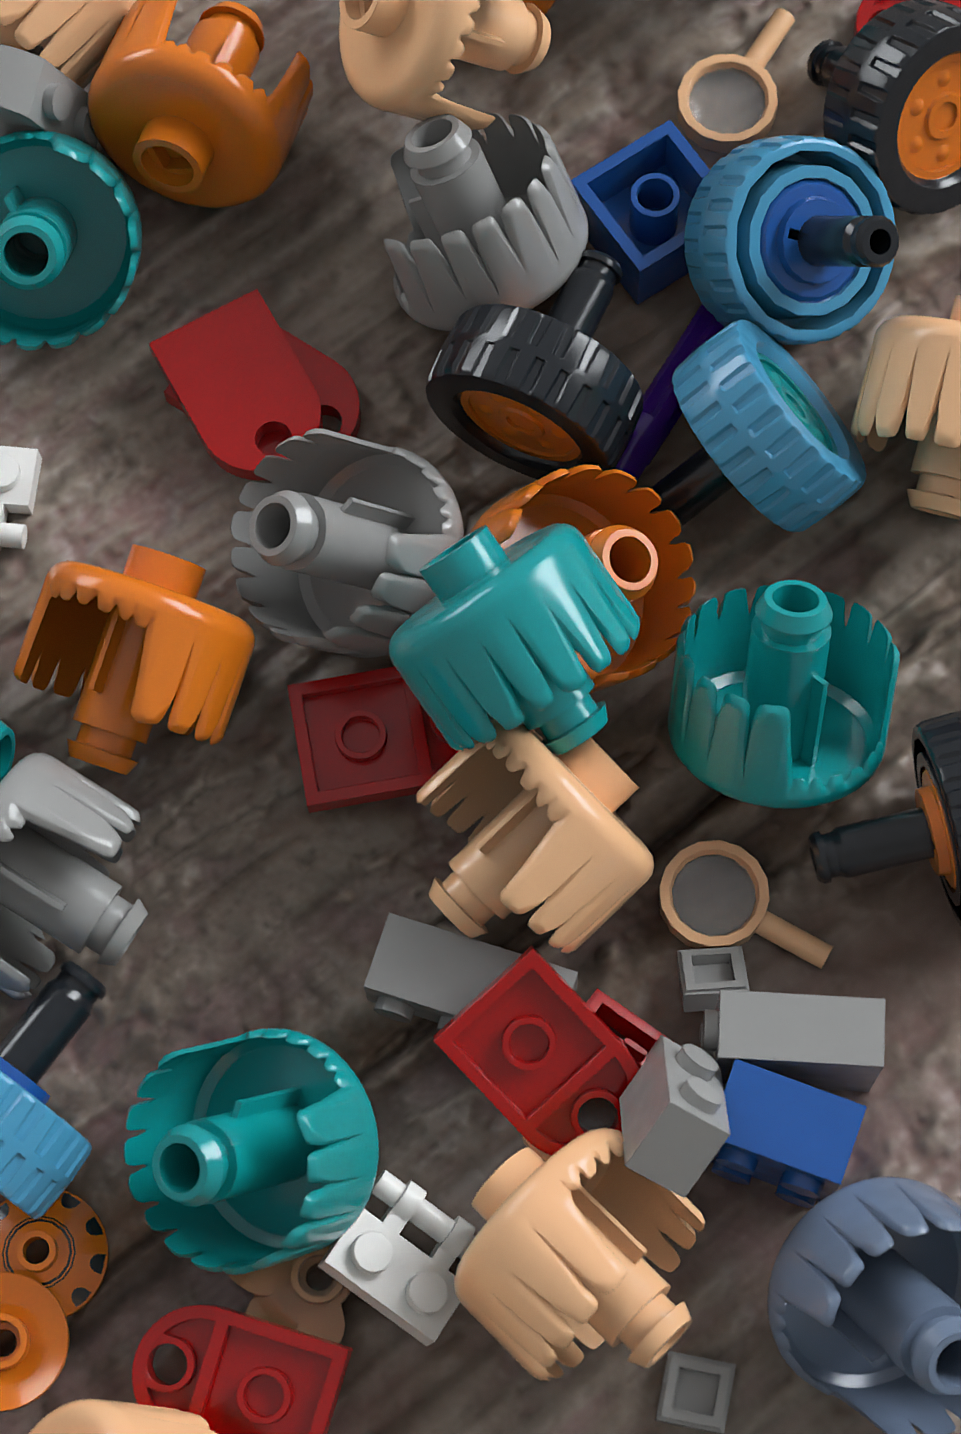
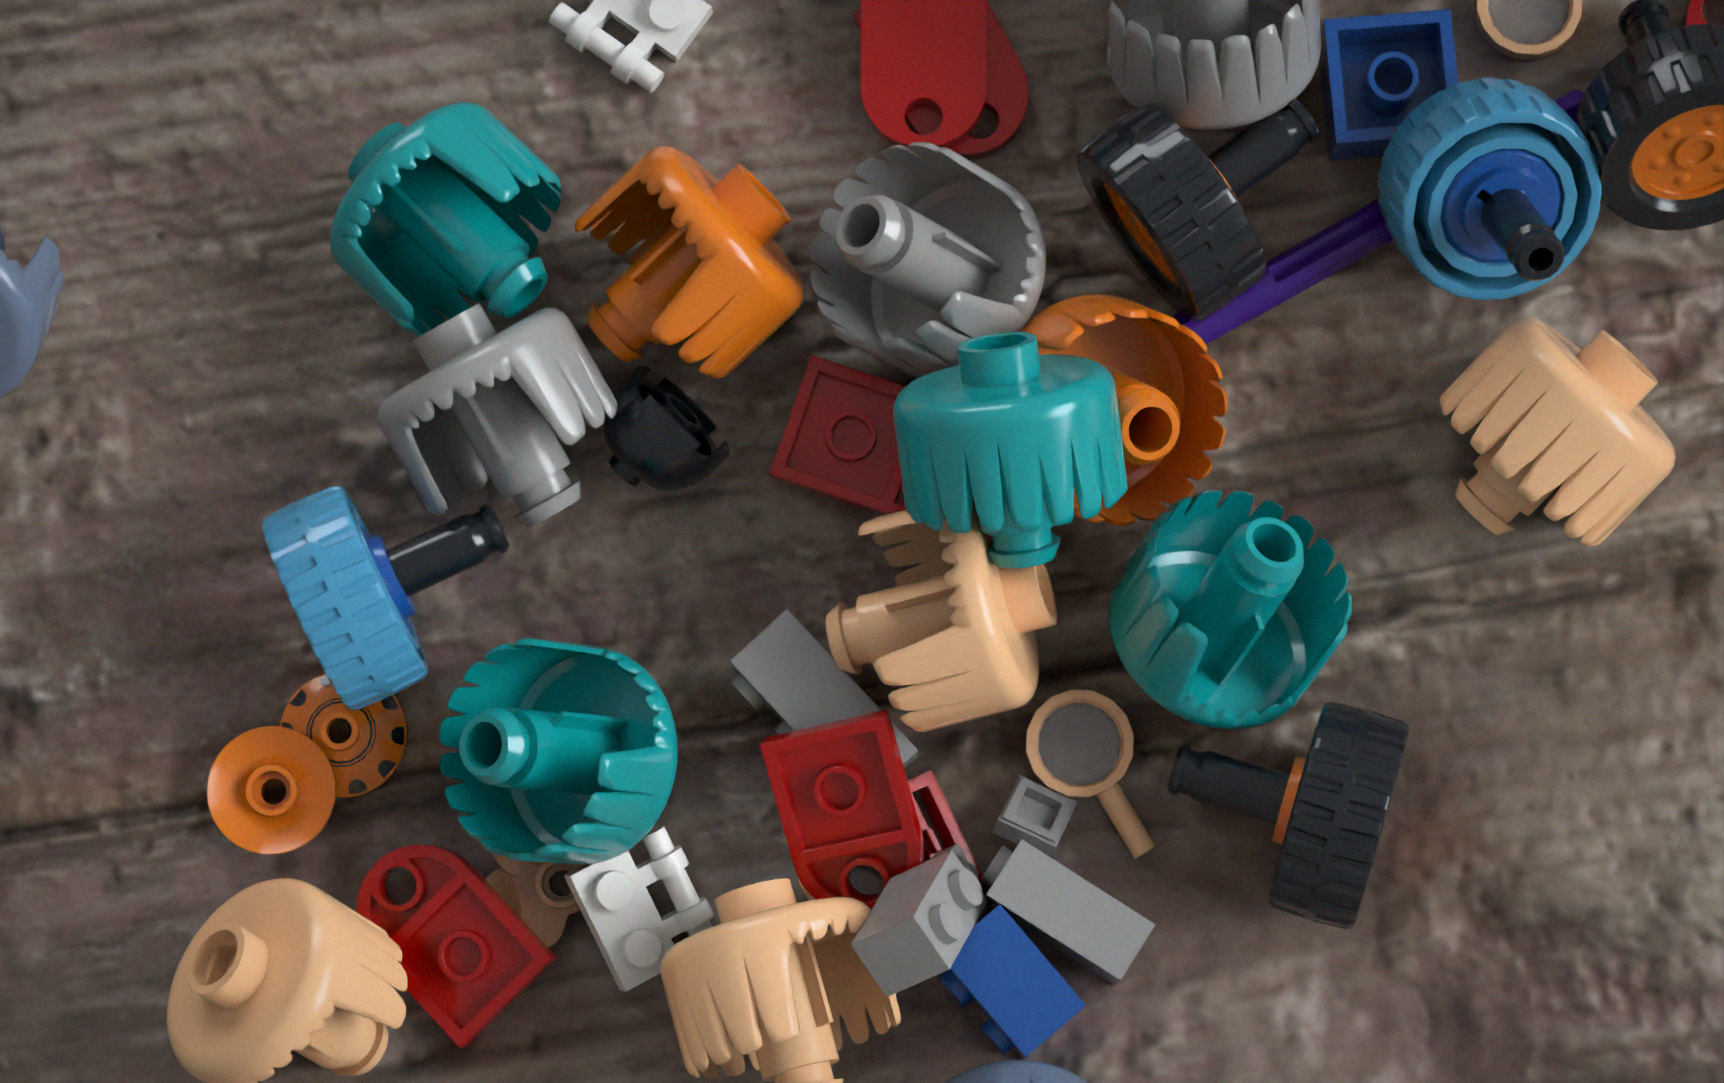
camera: 30 degrees right, 10 degrees up
dark azure wheel [650,320,867,532] -> none
none -> black cylinder [603,365,729,491]

